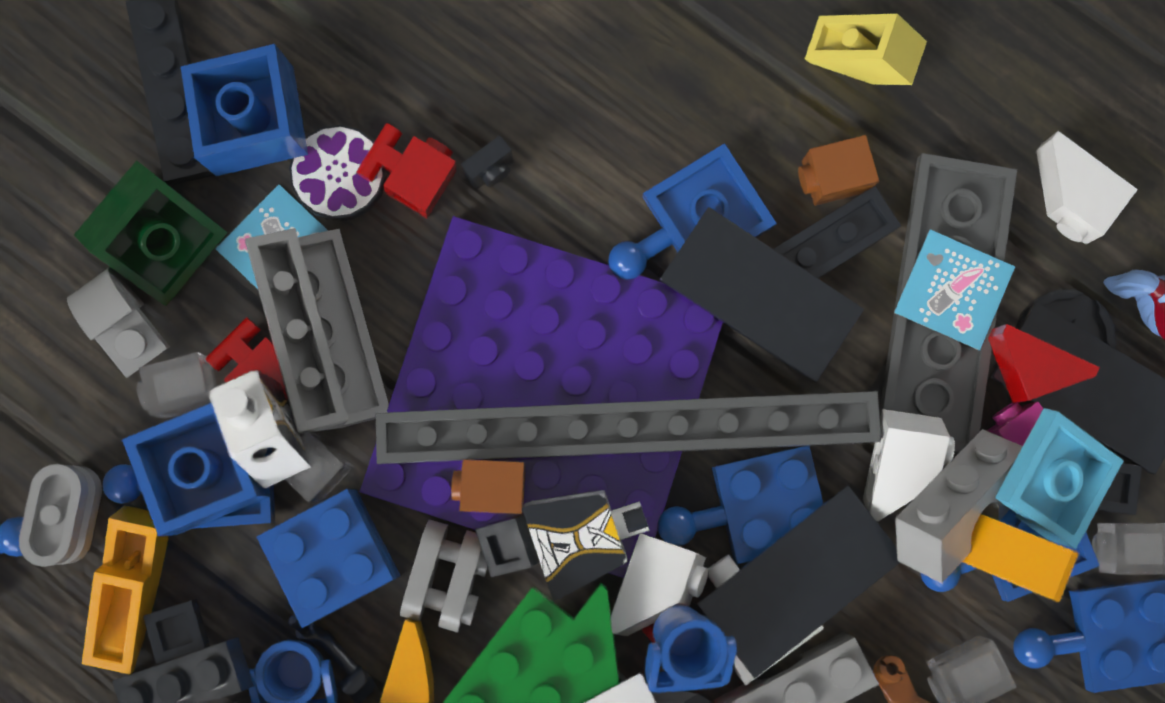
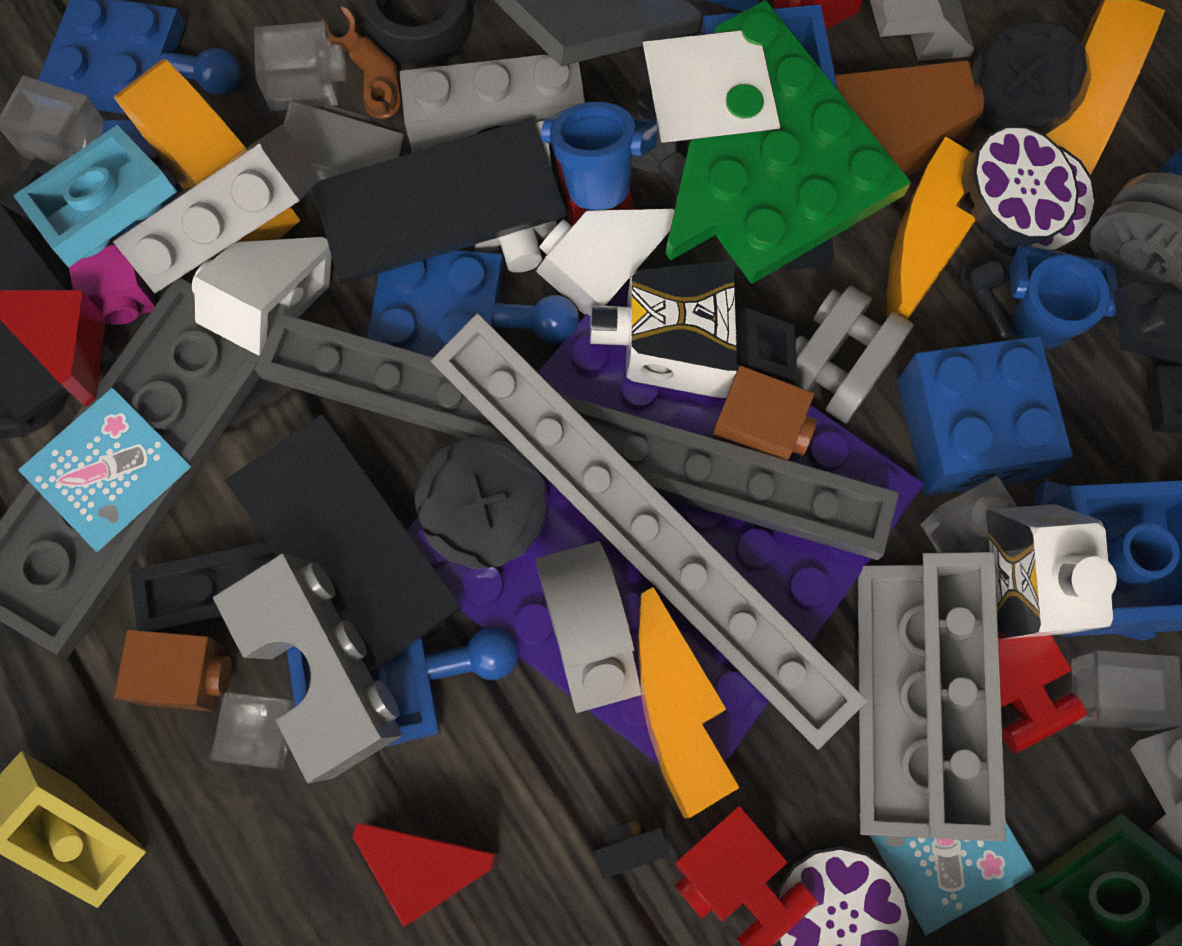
camera: 160 degrees left, 10 degrees down
none -> clear tile [210,692,295,770]
none -> light grey arch [213,553,403,783]
none -> light grey piece [283,101,404,181]
none -> red slope [353,823,499,927]
none -> black tile [415,437,549,569]
none -> light grey plate [430,313,867,750]
none -> light grey brick [535,541,642,713]
none -> light orange slope [636,587,739,819]

